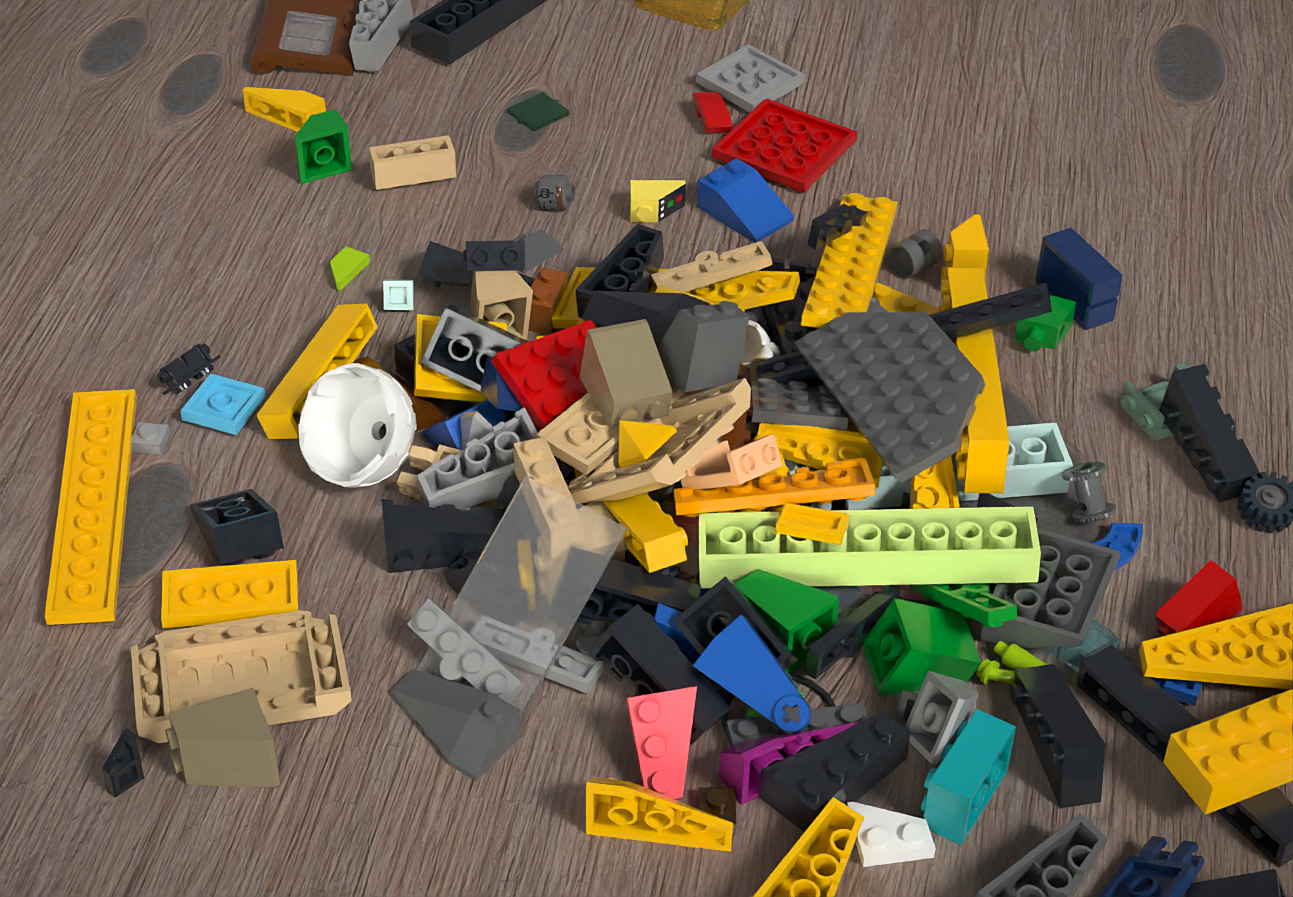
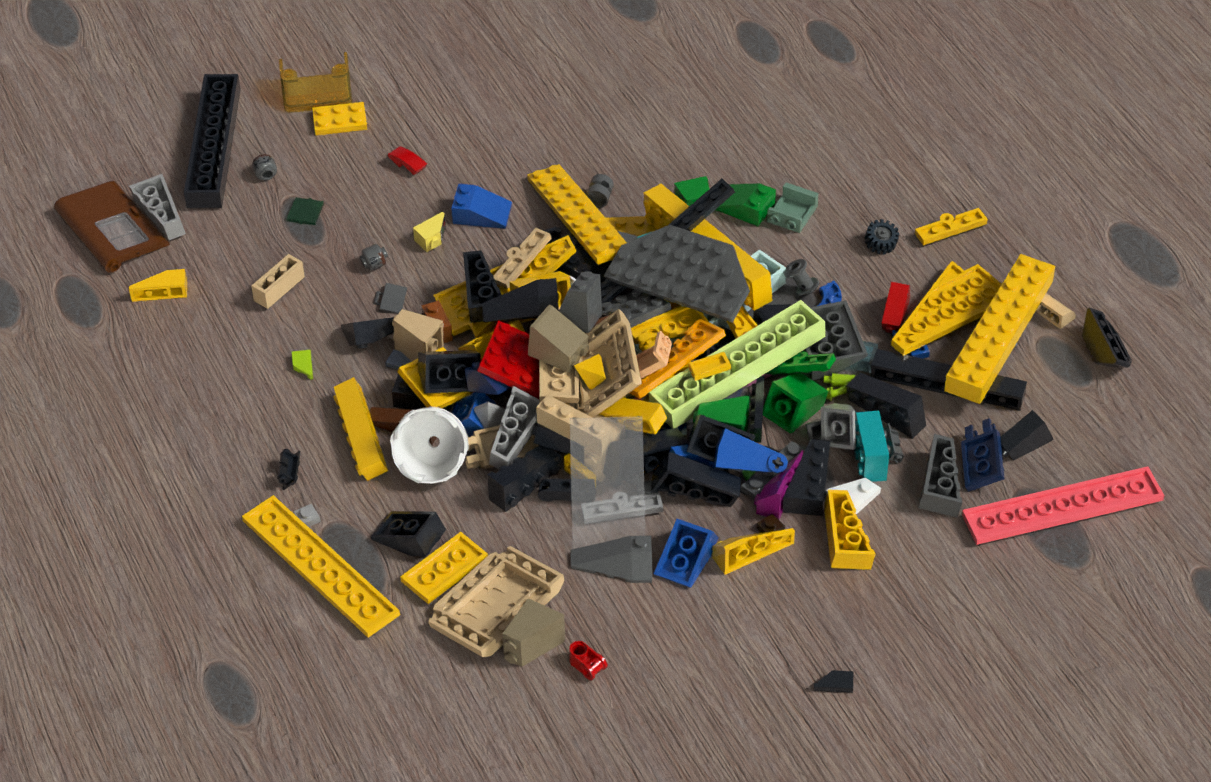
camera: 35 degrees left, 5 degrees up
black tile [102,728,144,798] -> none
medium azure plate [181,373,266,435] -> none
green slope [294,109,352,184] -> none
light aqua tile [383,279,414,310] -> none
light grey hinge [407,598,526,704] -> none
black hinge [463,240,525,271] -> none
coral wing [626,686,697,800] -> none
light grey plate [696,44,805,113] -> none
red plate [712,98,857,193] -> none
black hinge [807,204,868,250] -> none
yellow slope [941,214,989,279] -> none
dark blue piece [1035,228,1123,330] -> none
black wedge [1159,364,1260,503] -> none
none -> dark grey head [252,154,277,180]
none -> yellow plate [312,102,367,136]
none -> red piece [569,641,608,680]
none -> blue slope [654,519,719,588]
none -> green slope [716,183,776,227]
none -> dark grey hinge [883,423,904,463]

